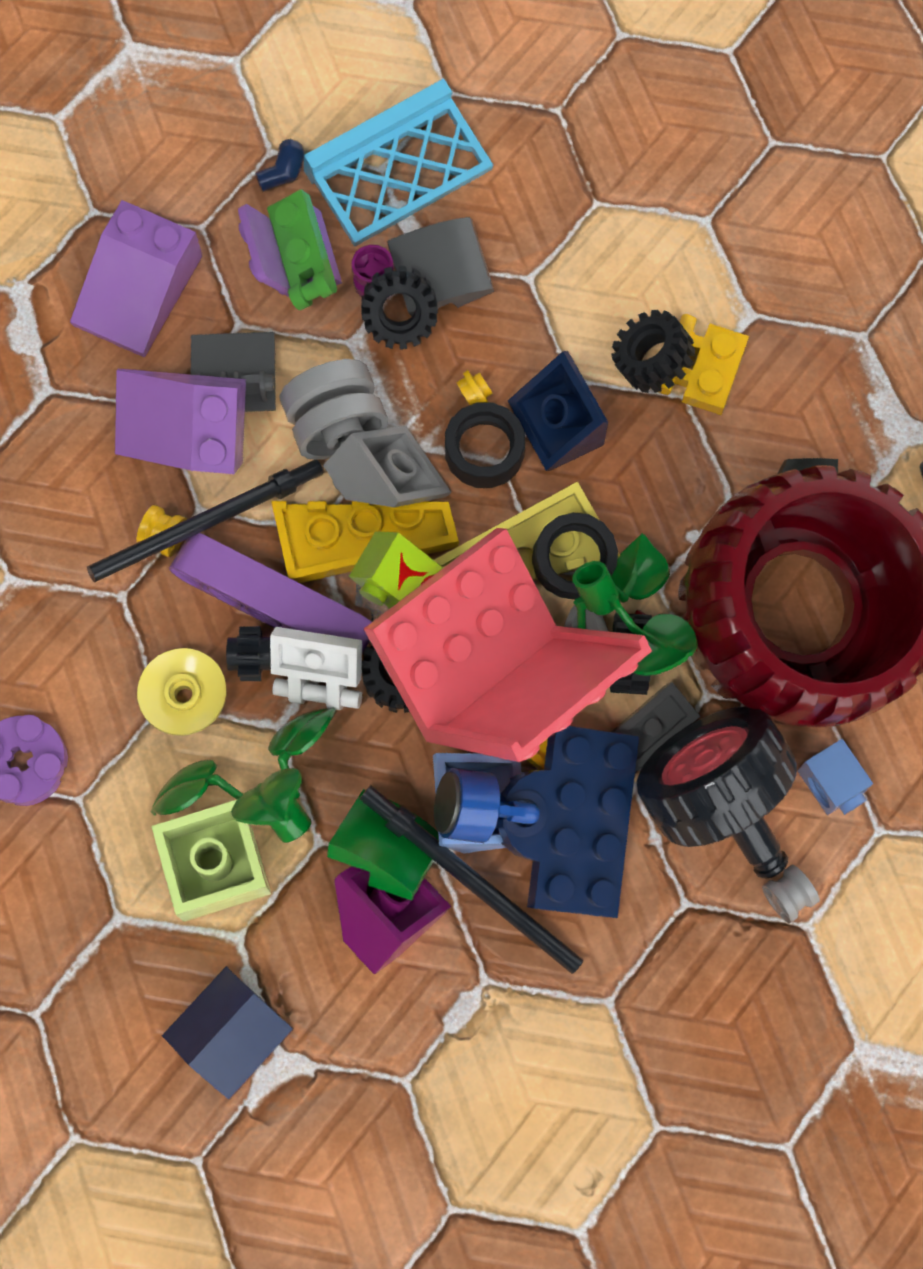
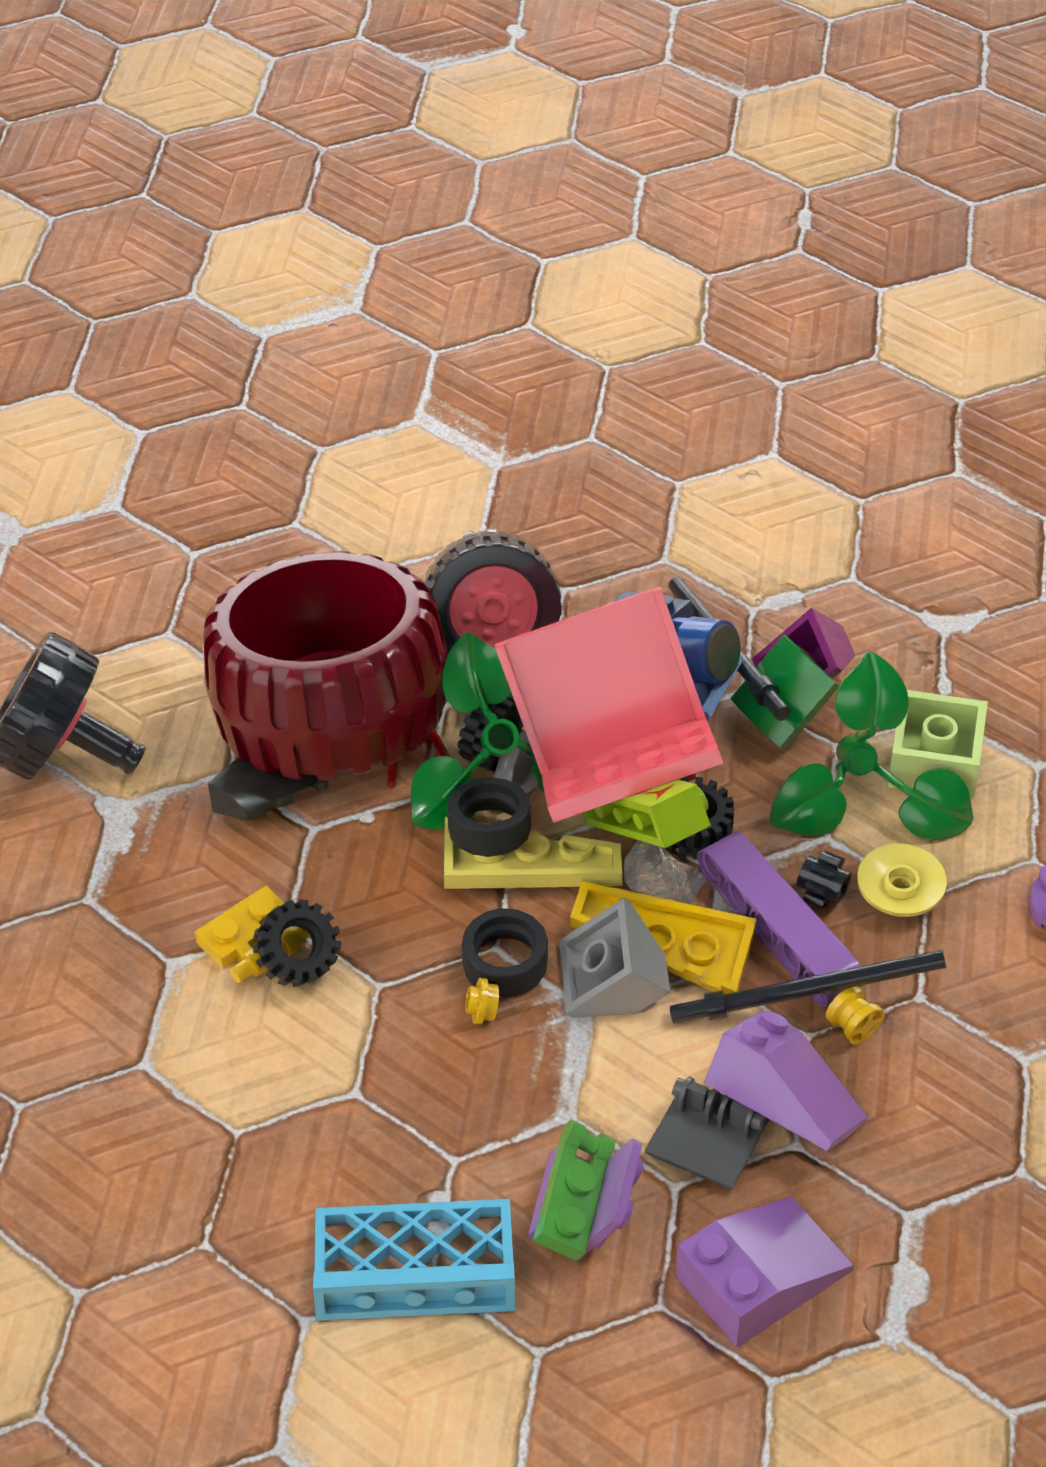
camera: 150 degrees left, 25 degrees down
dark blue slope [162,966,293,1100] -> none
dark blue arm [255,139,305,192] -> none
white plate [270,627,362,710] -> none
light grey wheel [279,359,388,460] -> none
magenta wheel [351,244,394,297] -> none
black tyre [361,266,438,350] -> none
dark grey slope [387,217,495,316] -> none
dark blue slope [507,351,608,471] -> none

